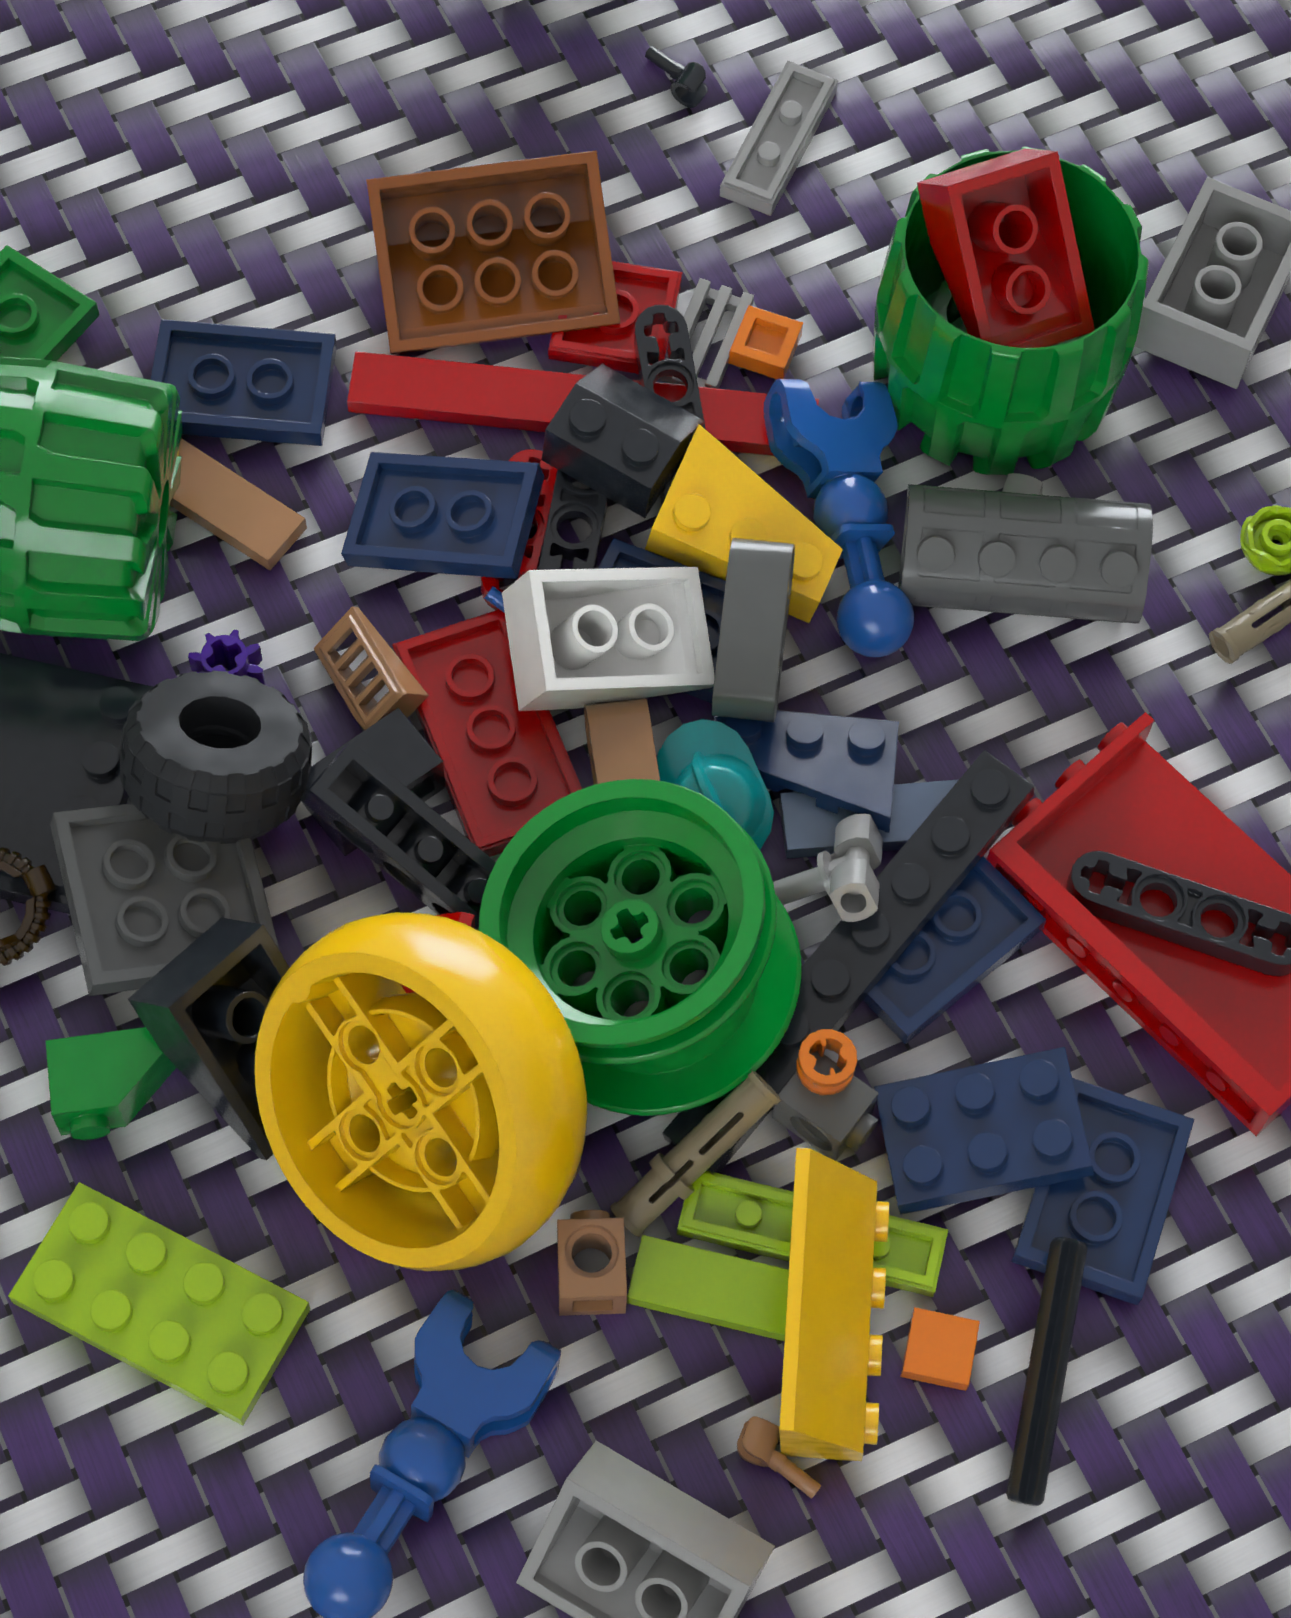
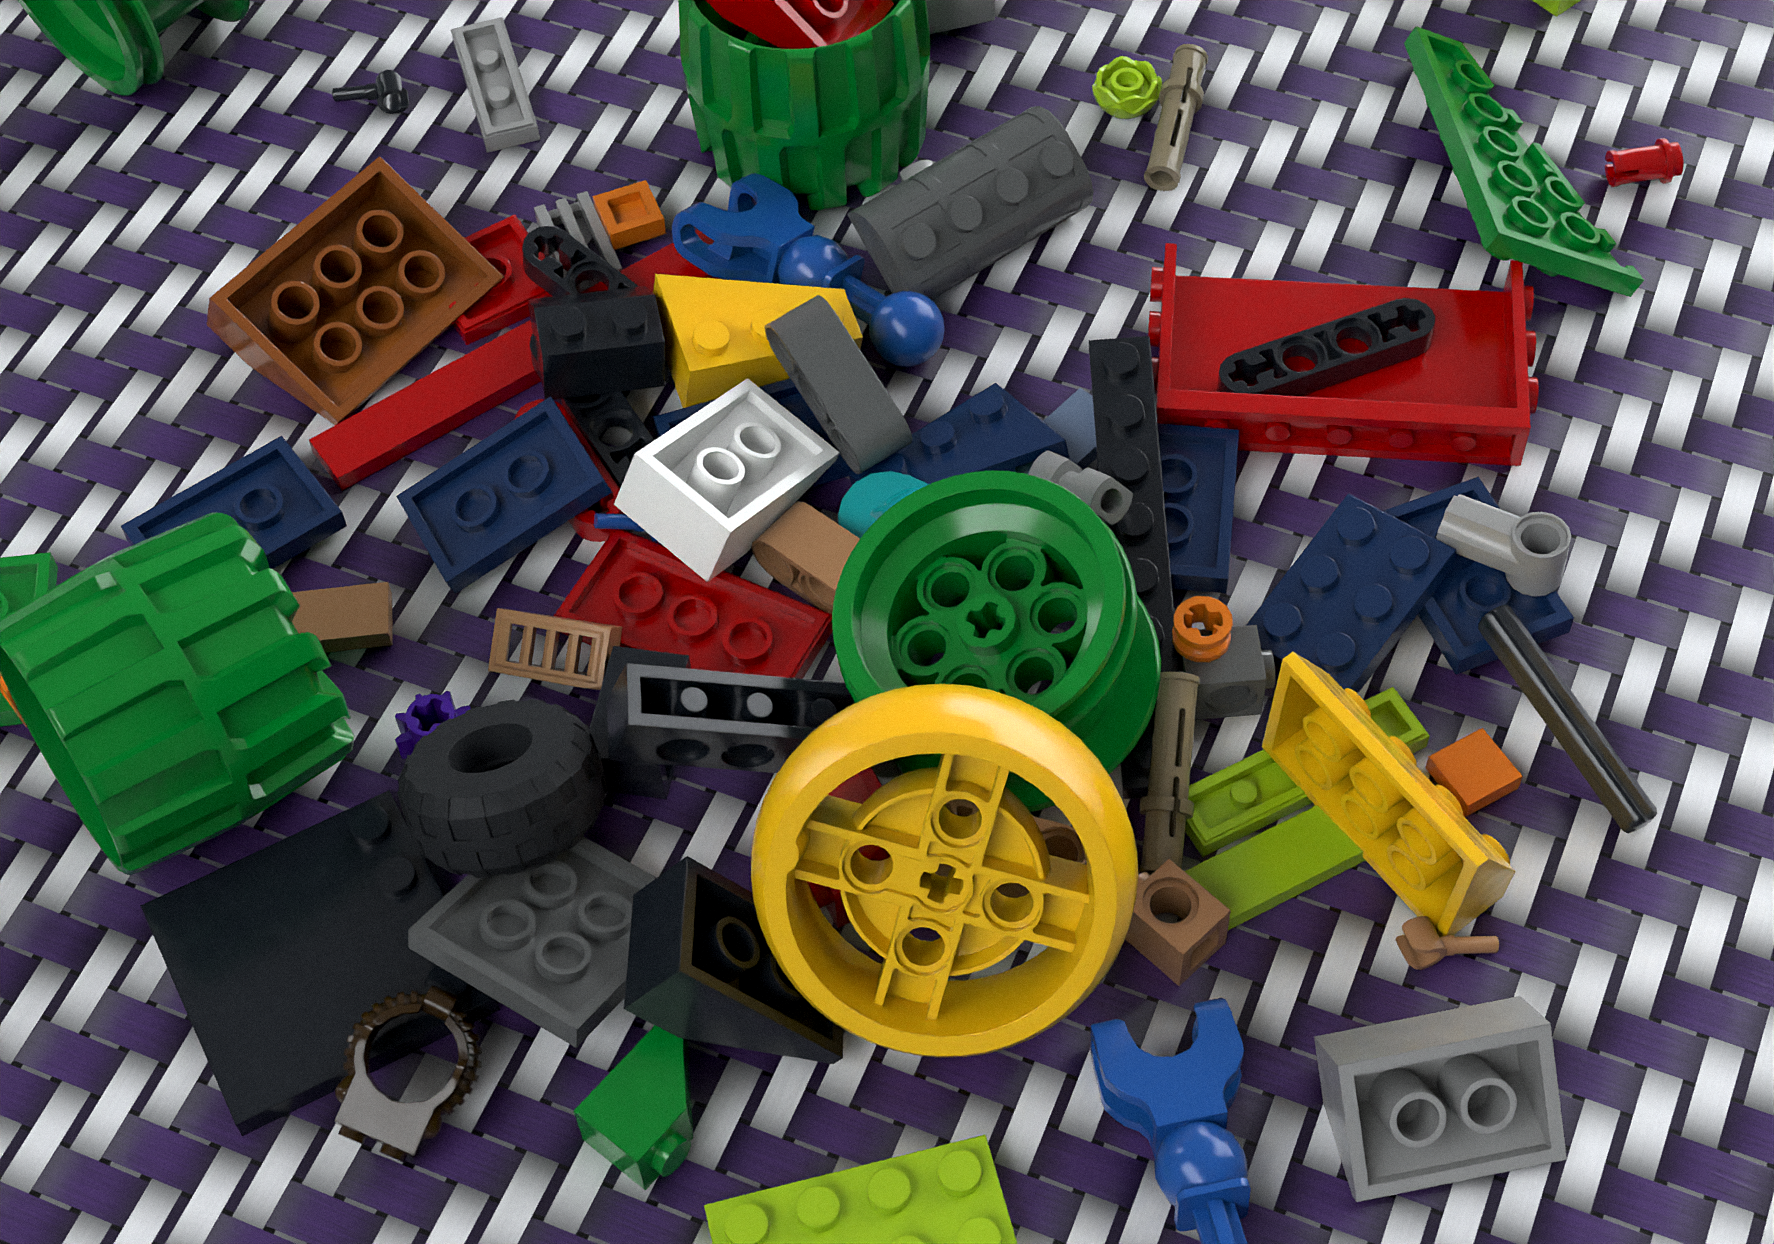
camera: 35 degrees left, 10 degrees down
none -> light grey piece [1436,494,1571,596]

